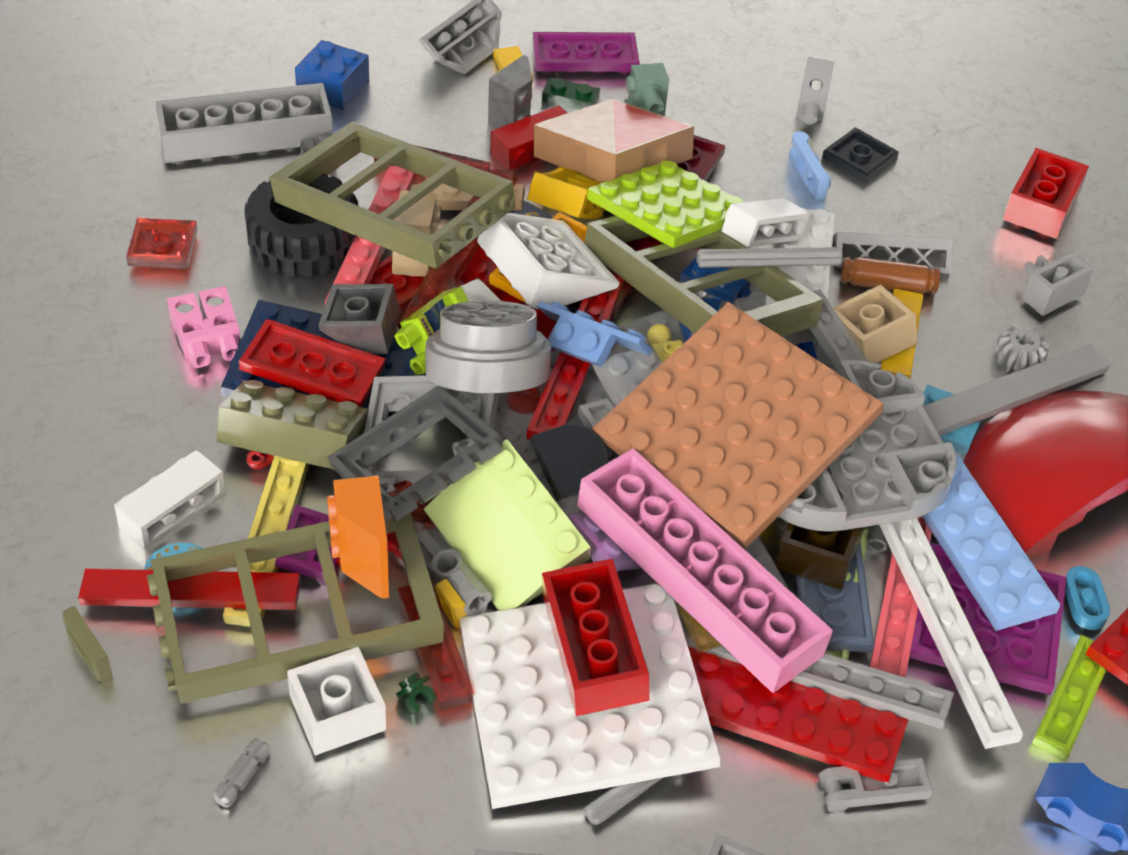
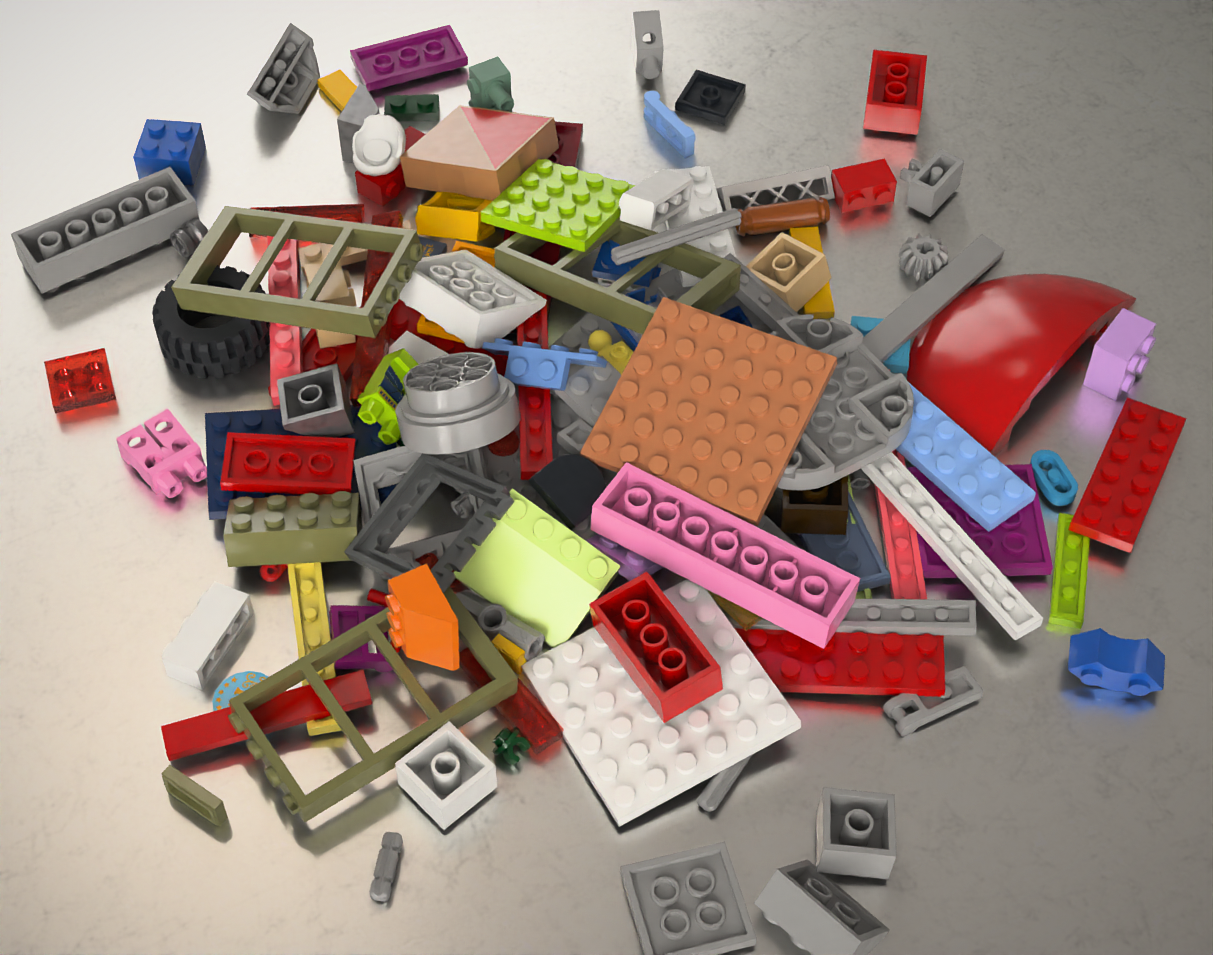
camera: 15 degrees left, 5 degrees up
none -> white piece [352,114,406,176]
none -> red brick [831,158,897,213]

